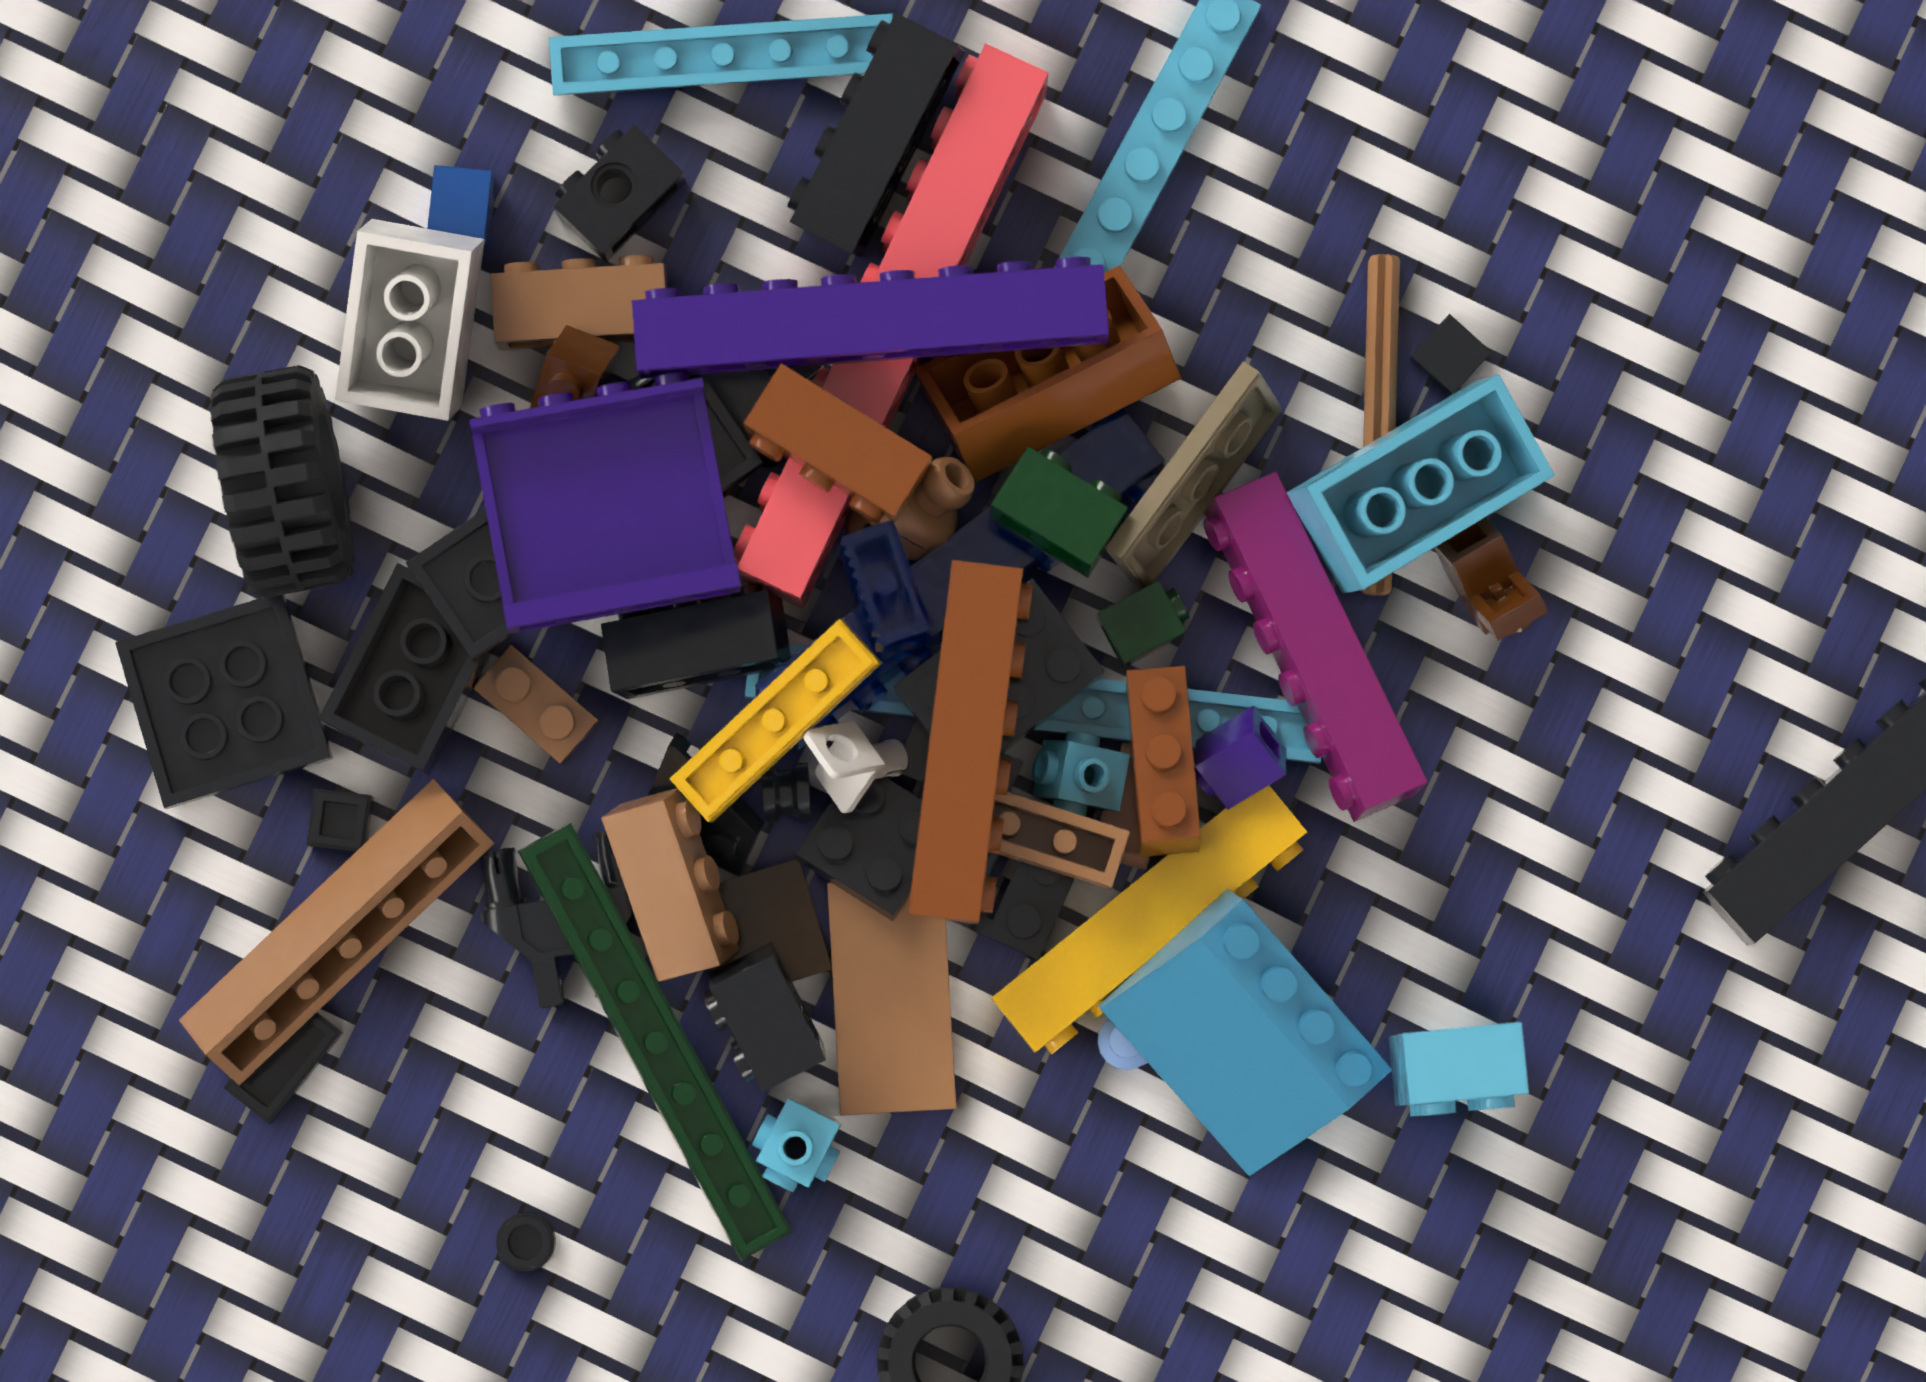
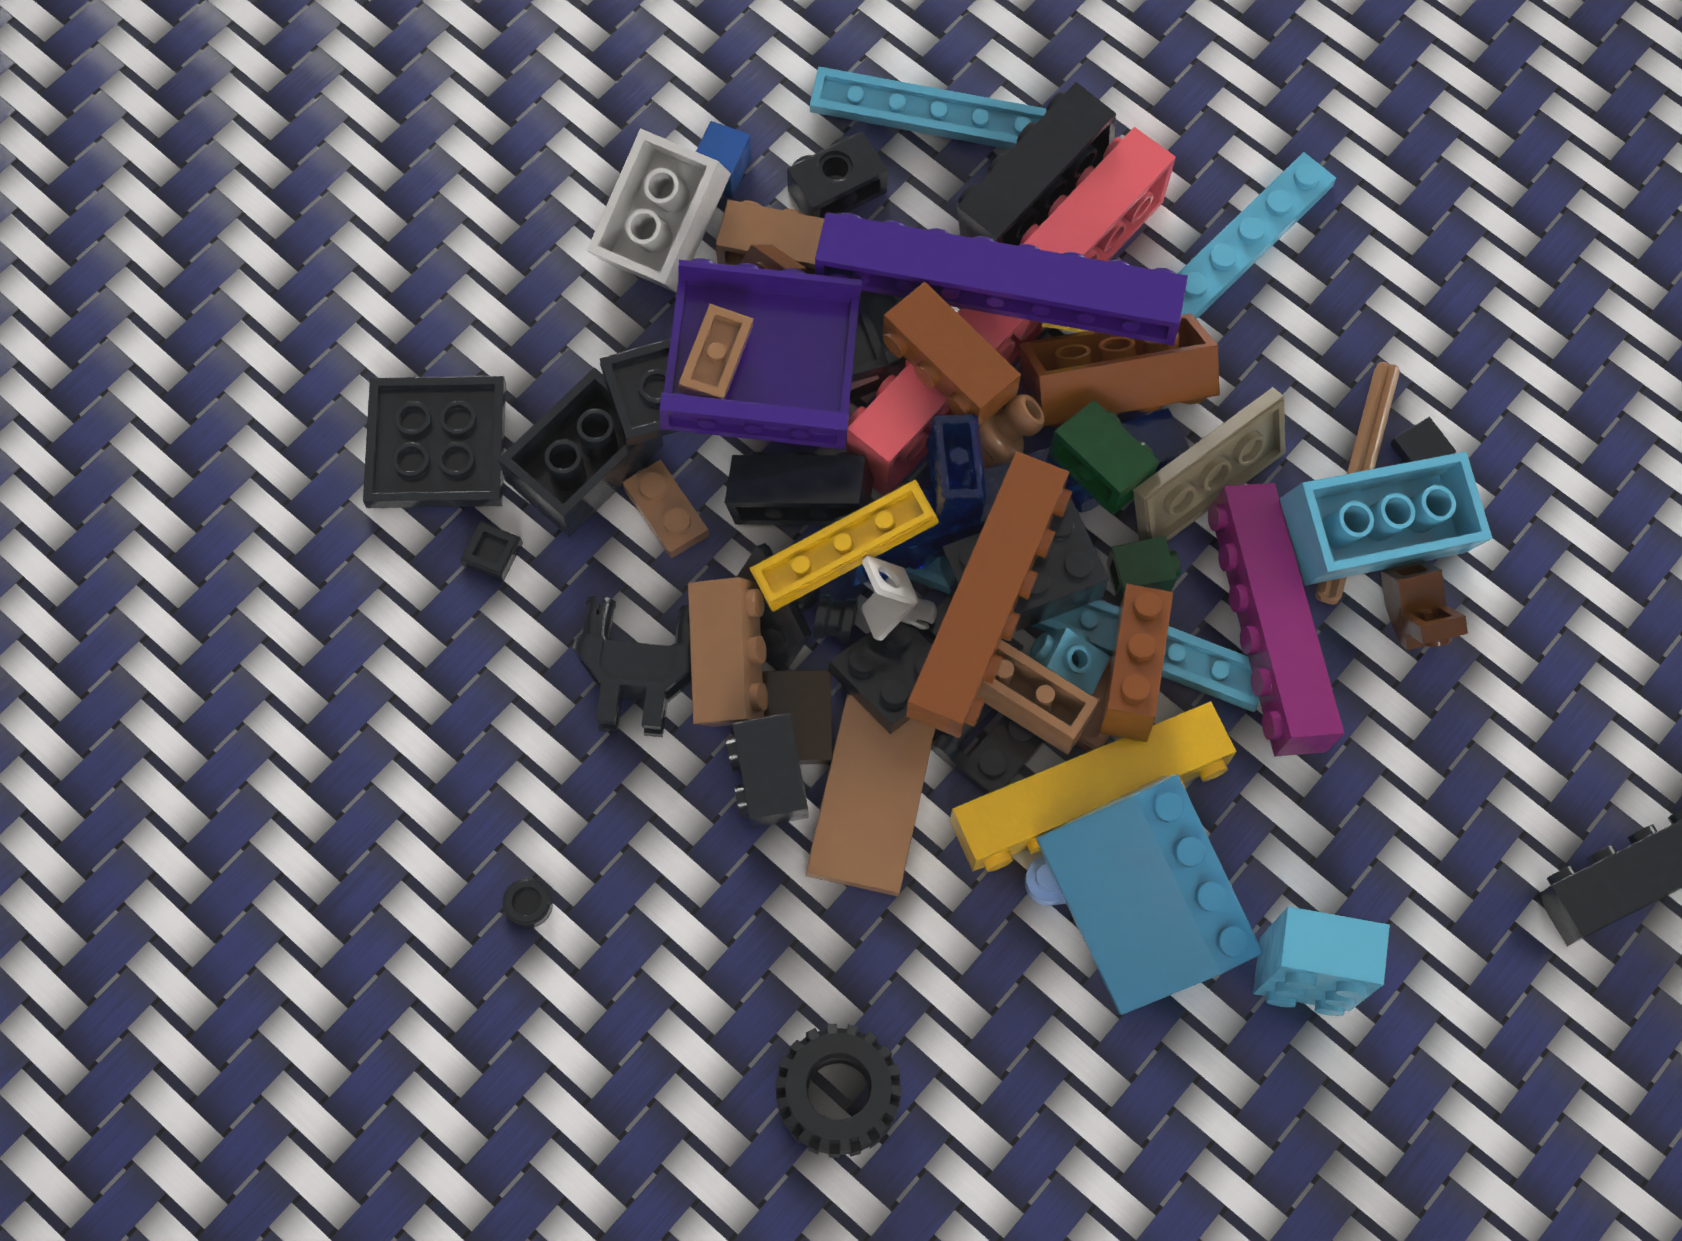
camera: 15 degrees right, 15 degrees down
medium nougat brick [179,779,495,1086] -> none
black tyre [210,365,354,598] -> none
black tile [224,1012,344,1124] -> none
dark green tile [518,823,792,1261] -> none
medium azure brick [752,1098,841,1192] -> none
dark purple brick [1194,706,1286,809] -> none
none -> medium nougat plate [678,304,754,399]

